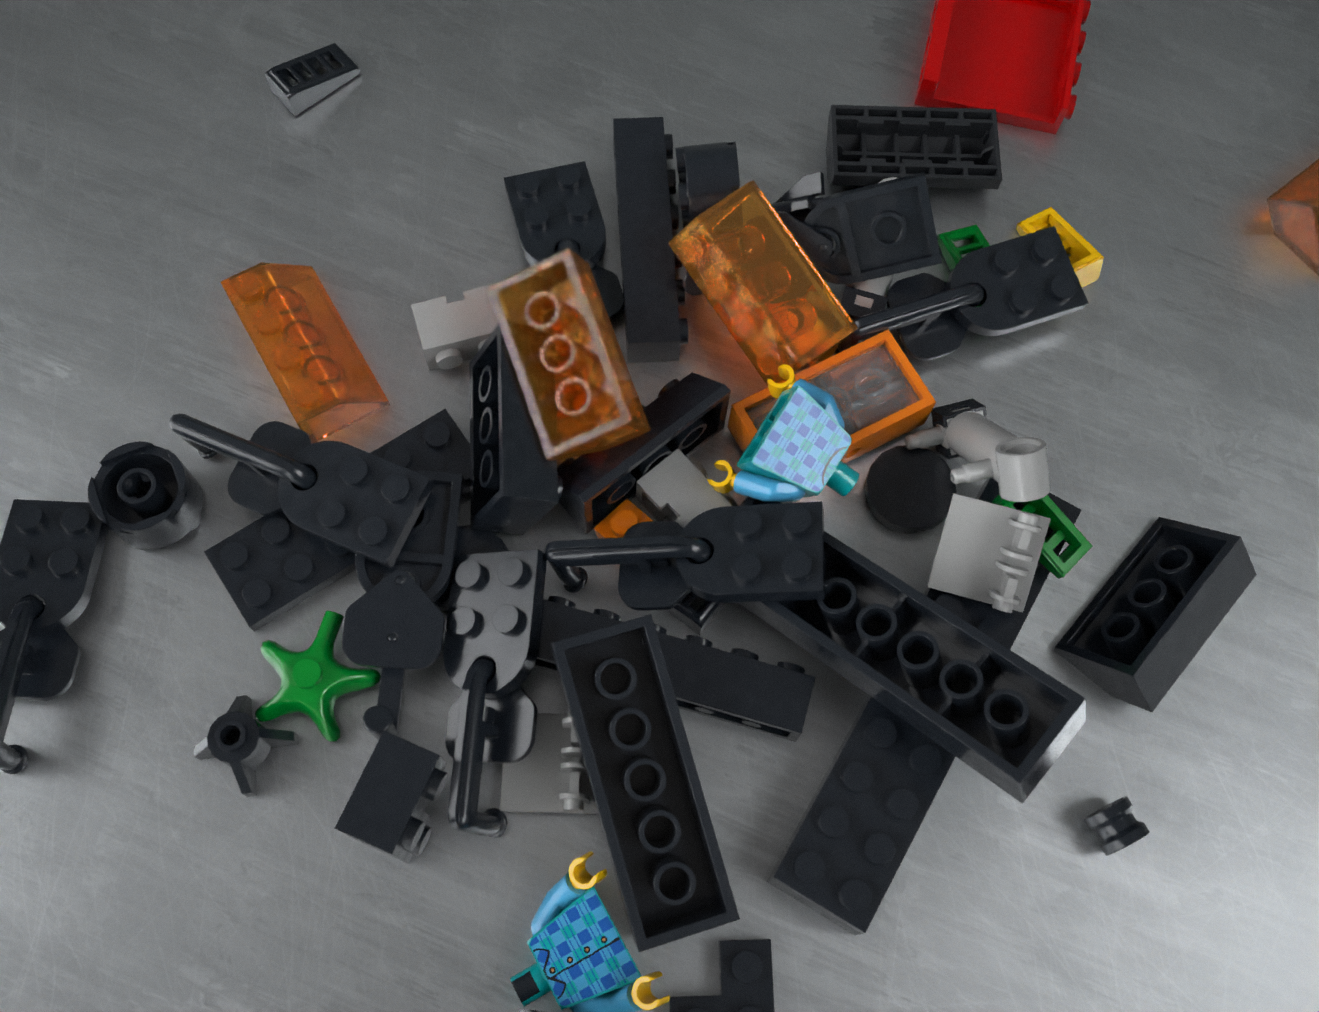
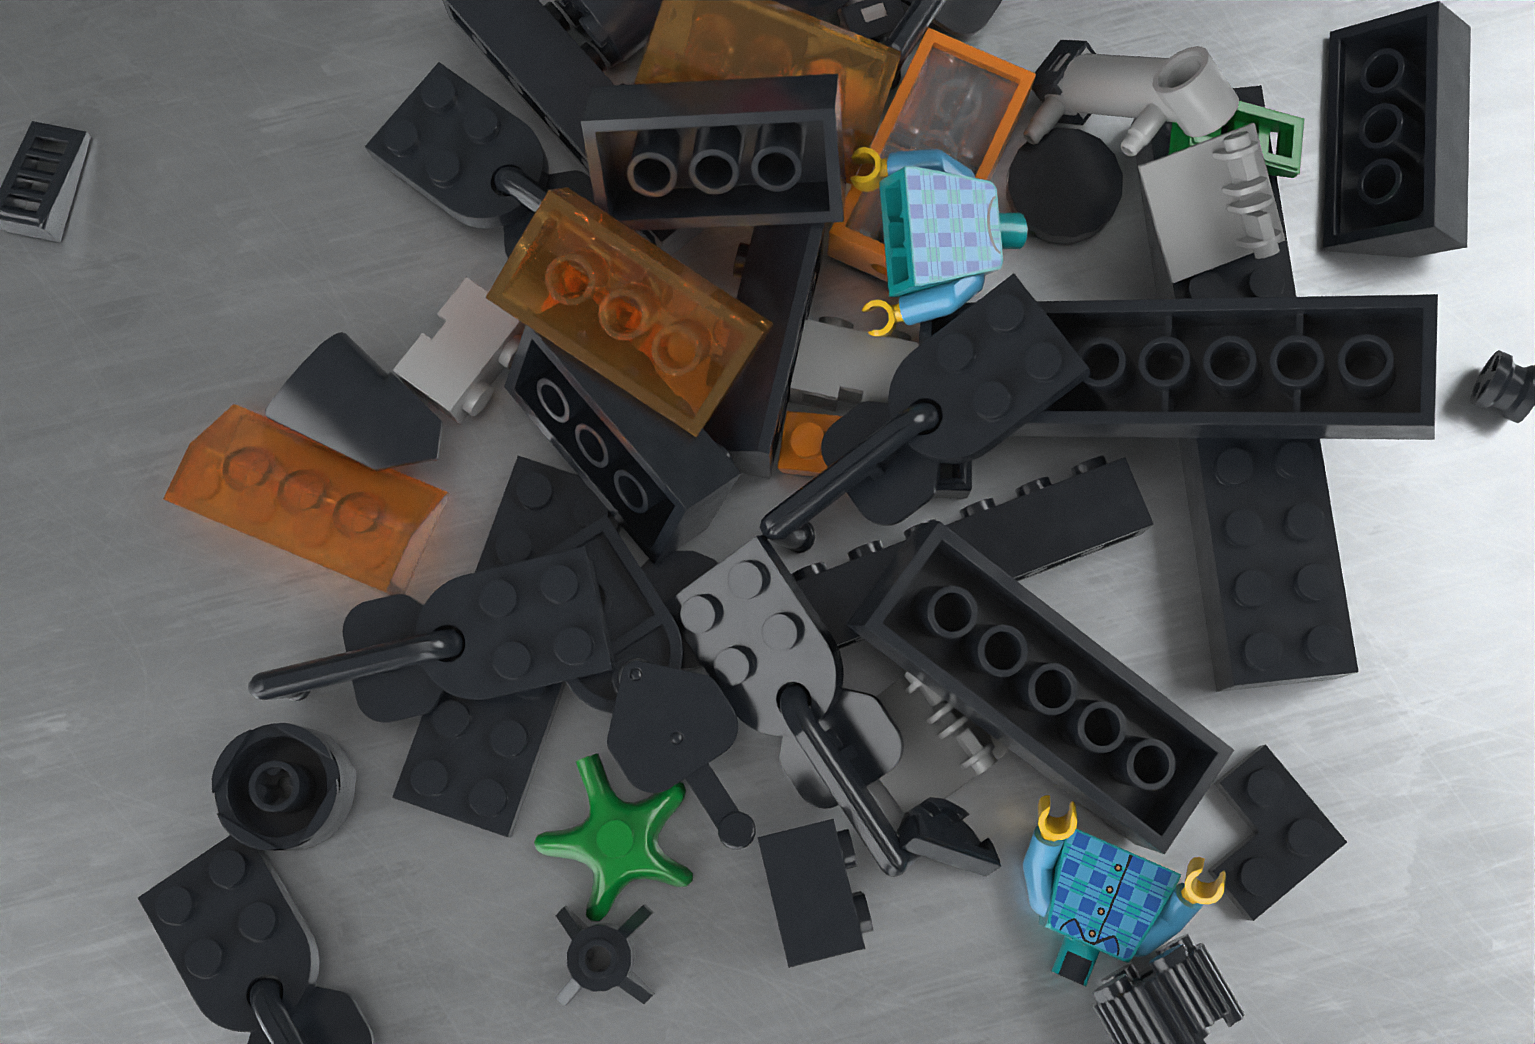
camera: 30 degrees left, 10 degrees up
none -> black panel [265,332,443,471]
none -> black brick [581,74,846,232]
none -> black tile [899,797,1001,877]

